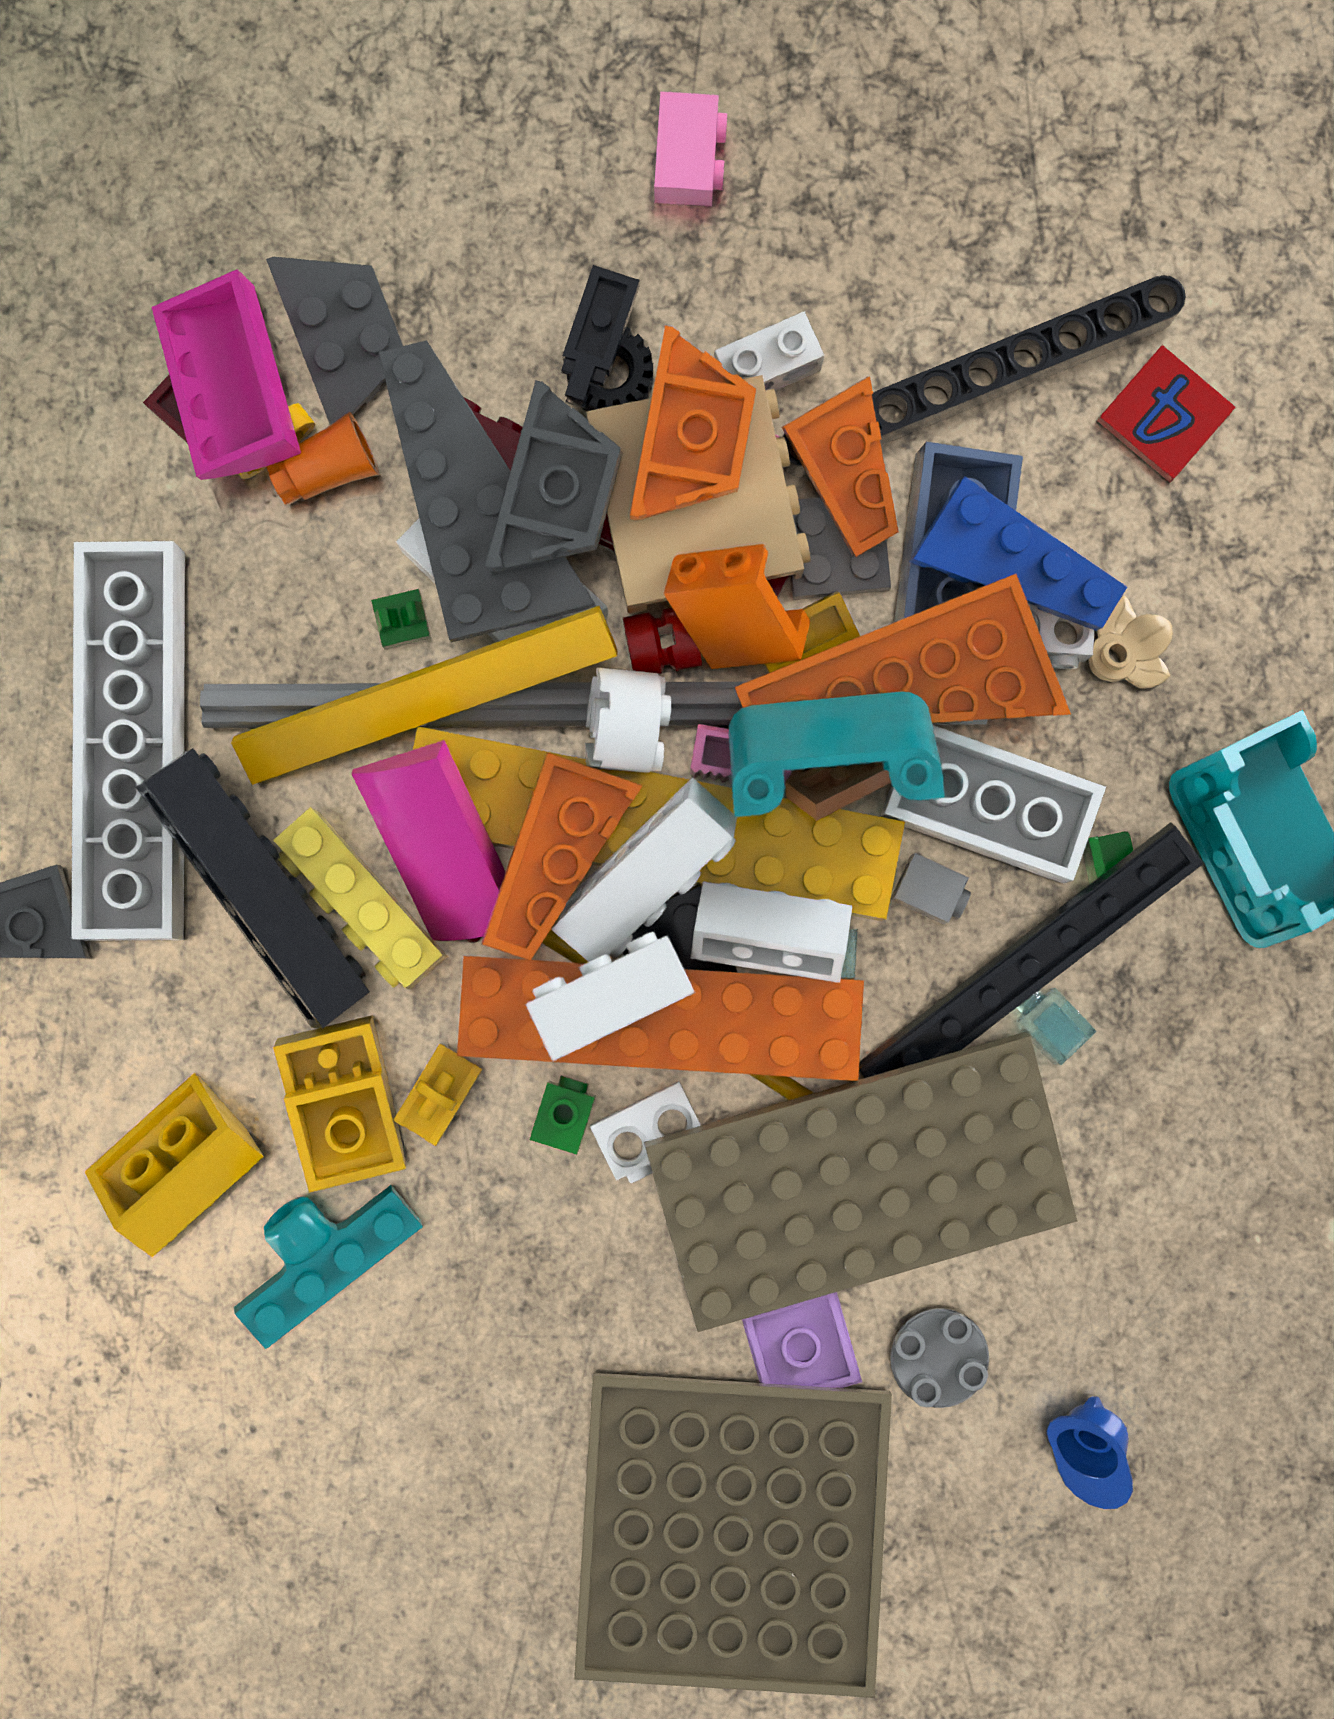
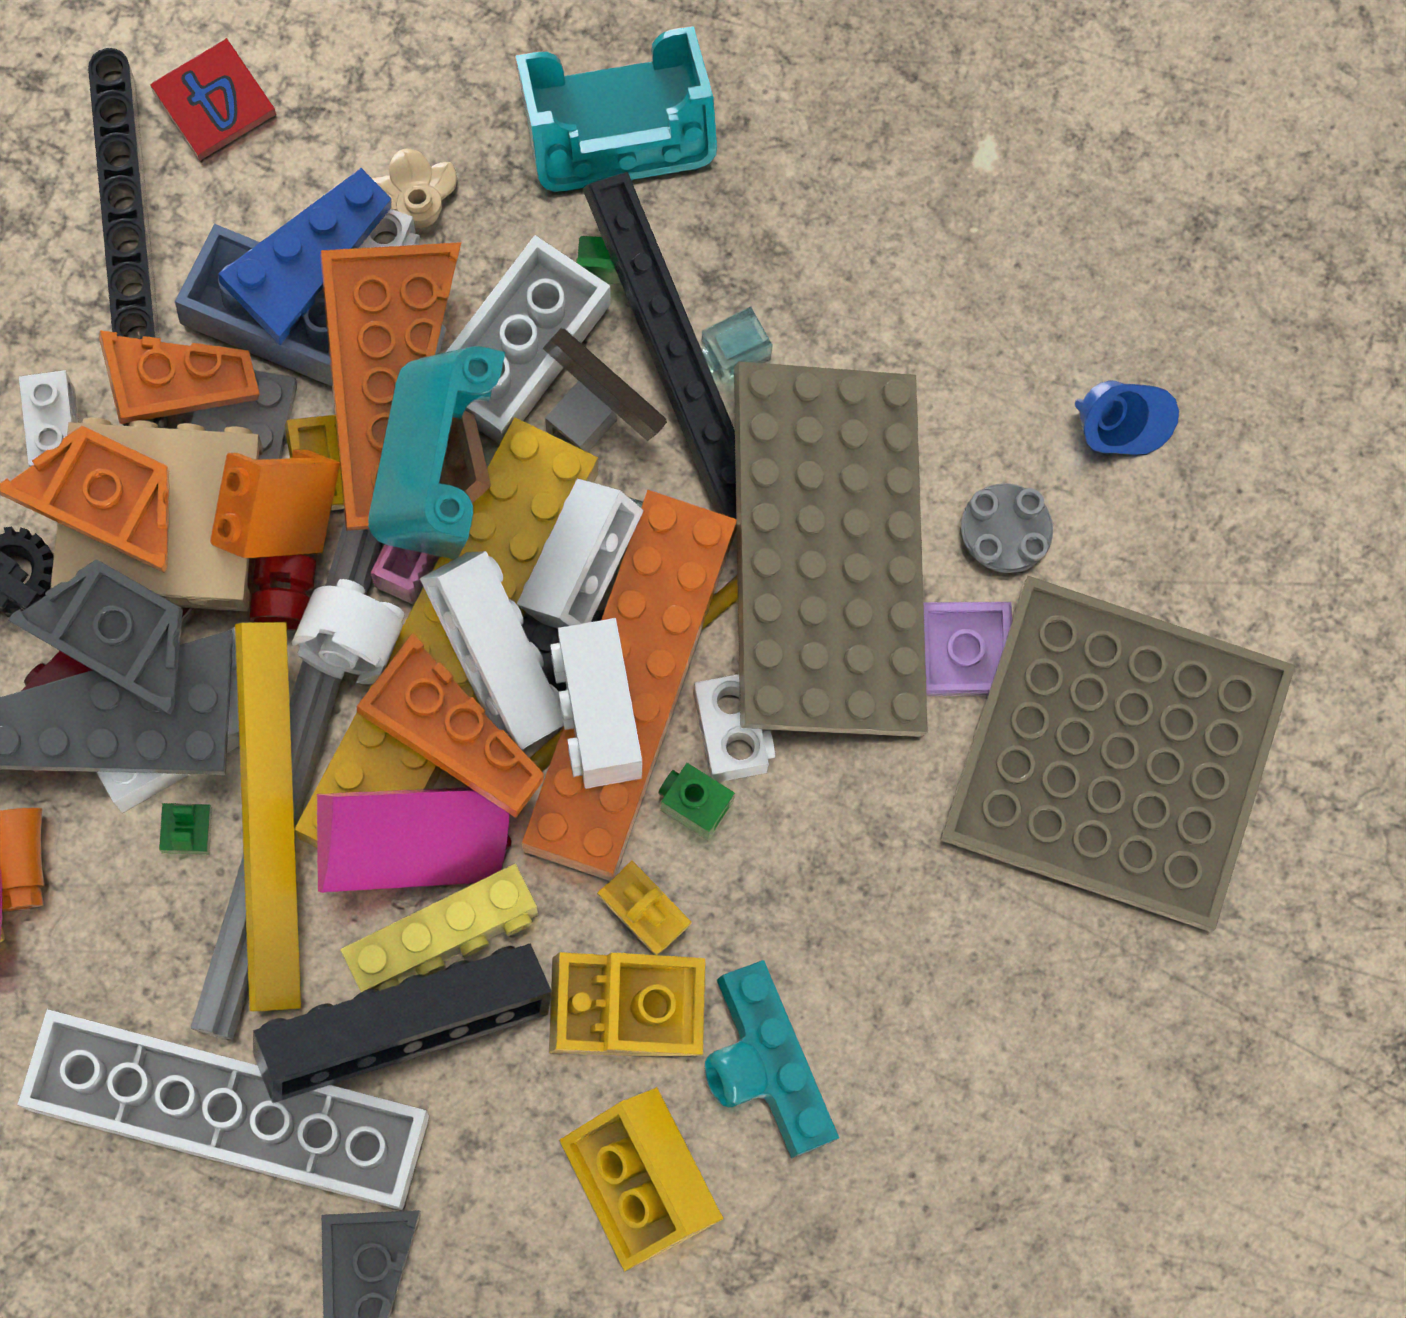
camera: 80 degrees left, 10 degrees down
none -> dark brown tile [542,328,667,441]

